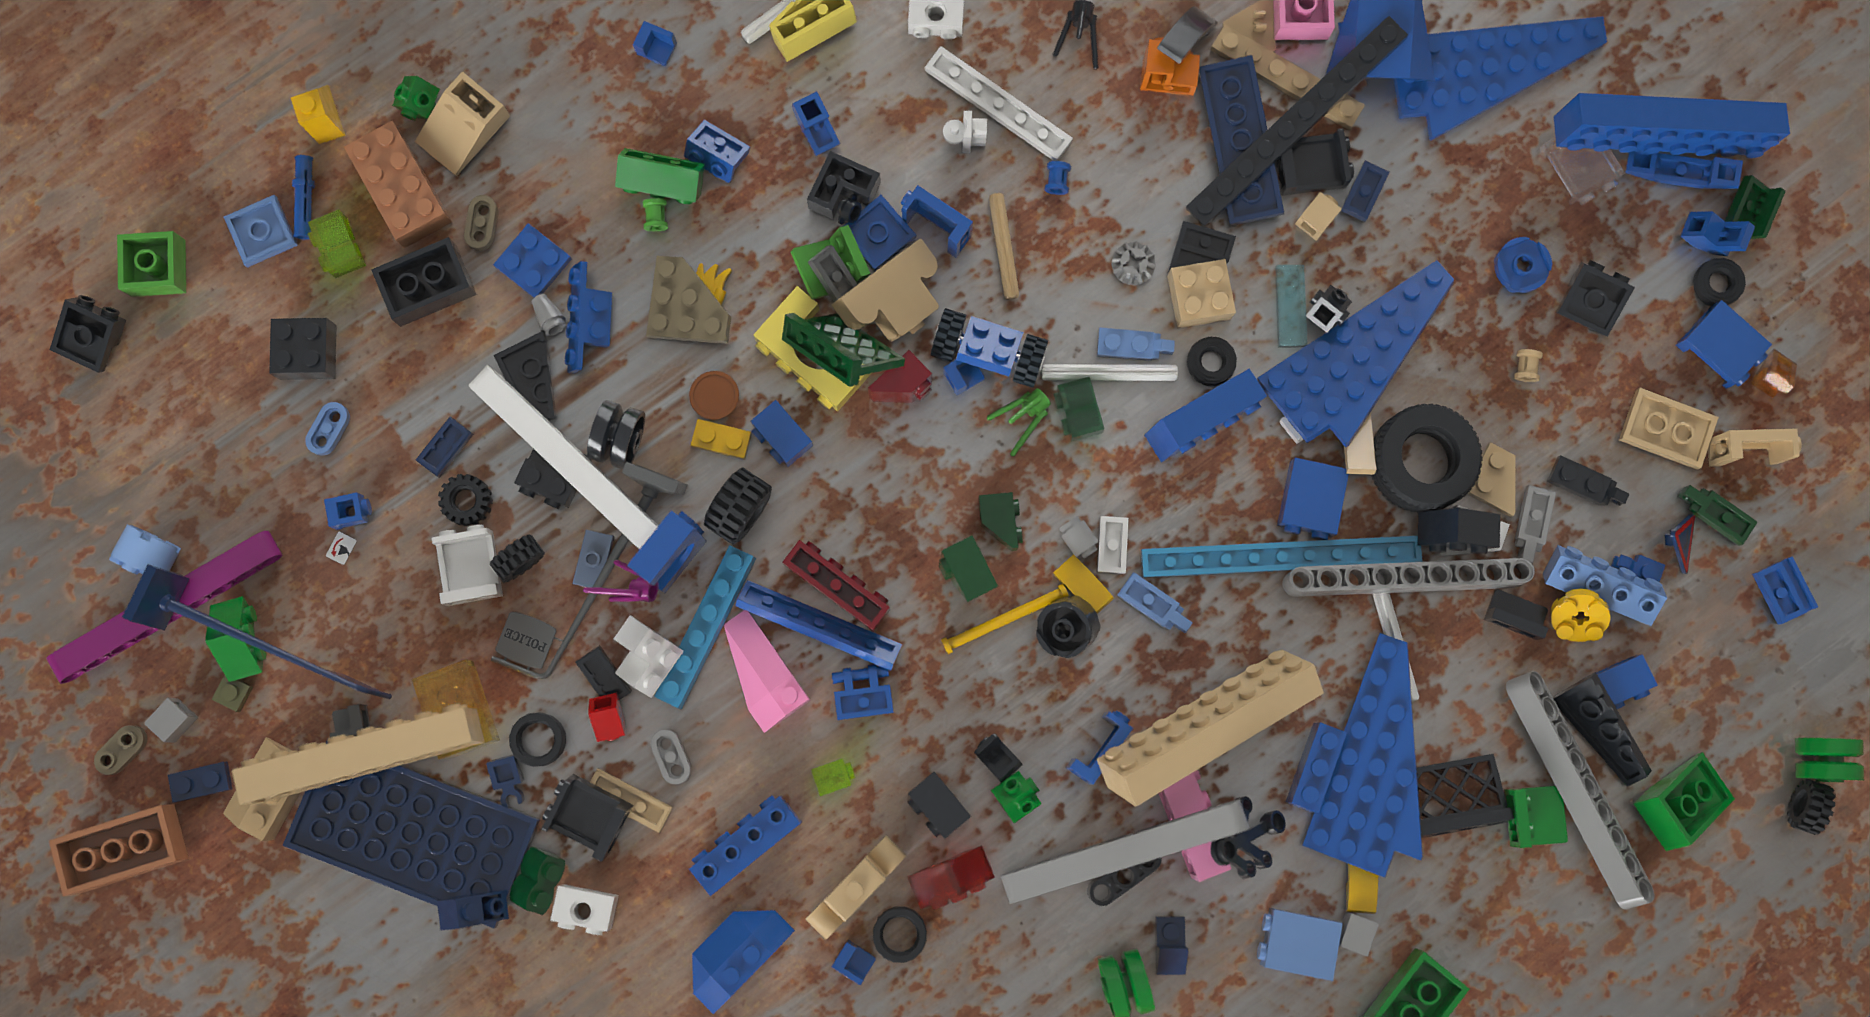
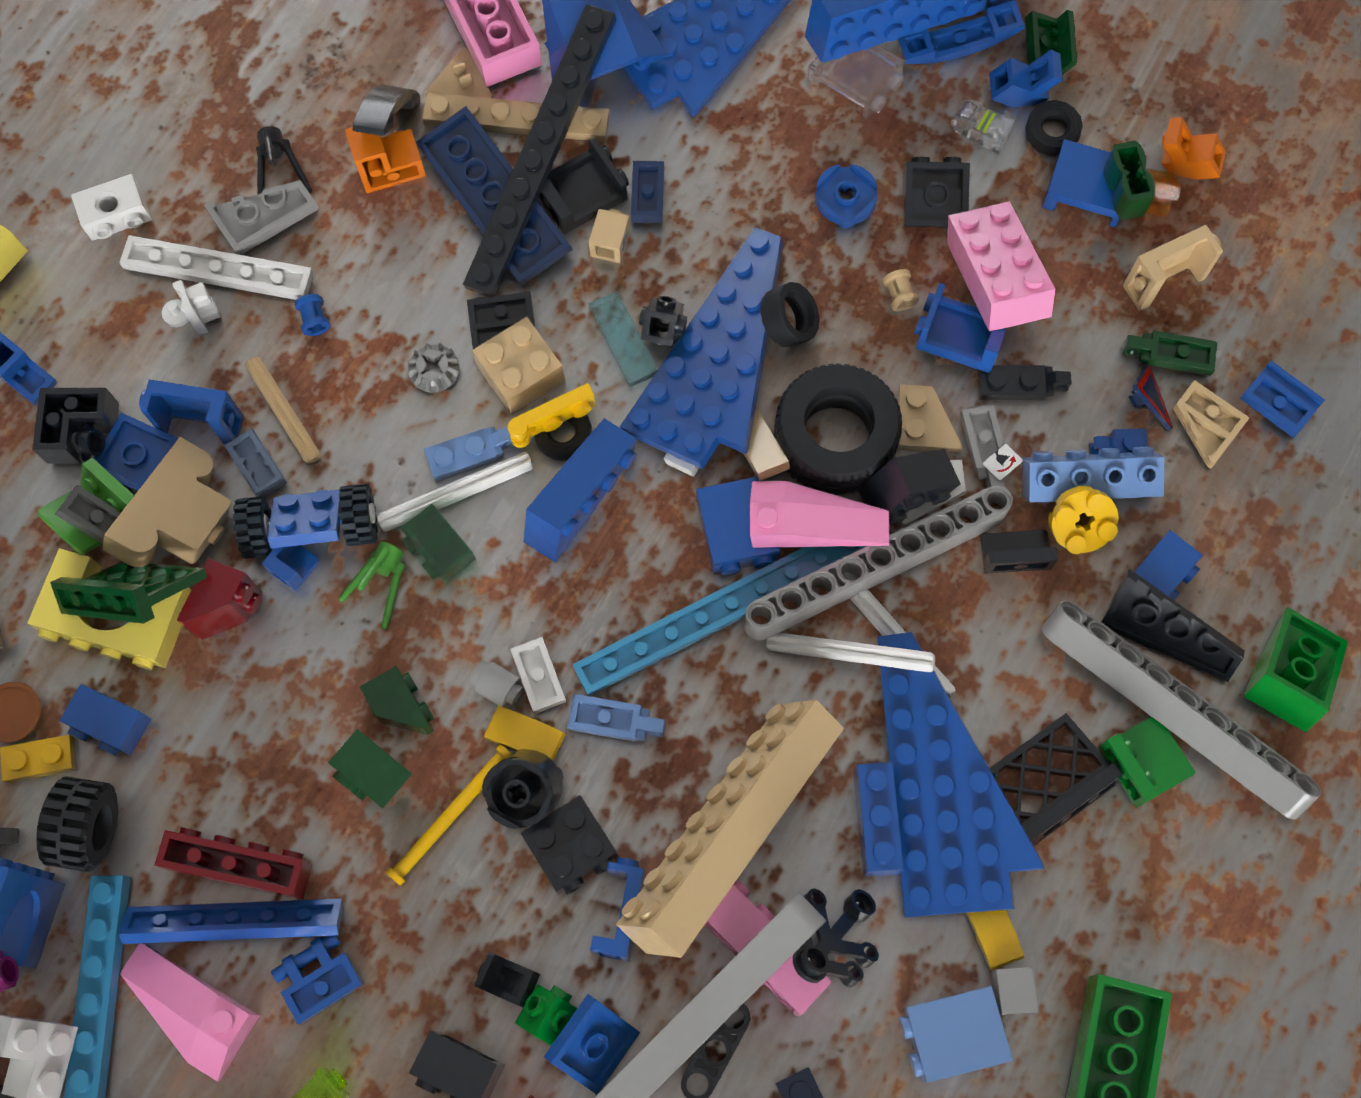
camera: 20 degrees left, 10 degrees down
tan plate [1619,388,1719,470] -> none
none -> light grey wing [204,180,319,255]
none -> sand blue plate [224,428,287,497]
none -> yellow plate [507,383,596,448]
none -> black plate [521,795,618,895]
none -> blue plate [544,994,640,1094]
none -> bright pink wedge [750,481,890,548]
none -> black tyre [760,282,820,348]
none -> white axle [766,633,935,672]
none -> blue panel [914,283,1007,373]
none -> bright pink brick [947,201,1055,332]
none -> clear leg [951,99,1016,154]
none -> white sticker [983,444,1023,480]
none -> dark green brick [1104,140,1155,220]
none -> orange brick [1161,117,1226,180]
none -> tan wing [1173,380,1249,469]

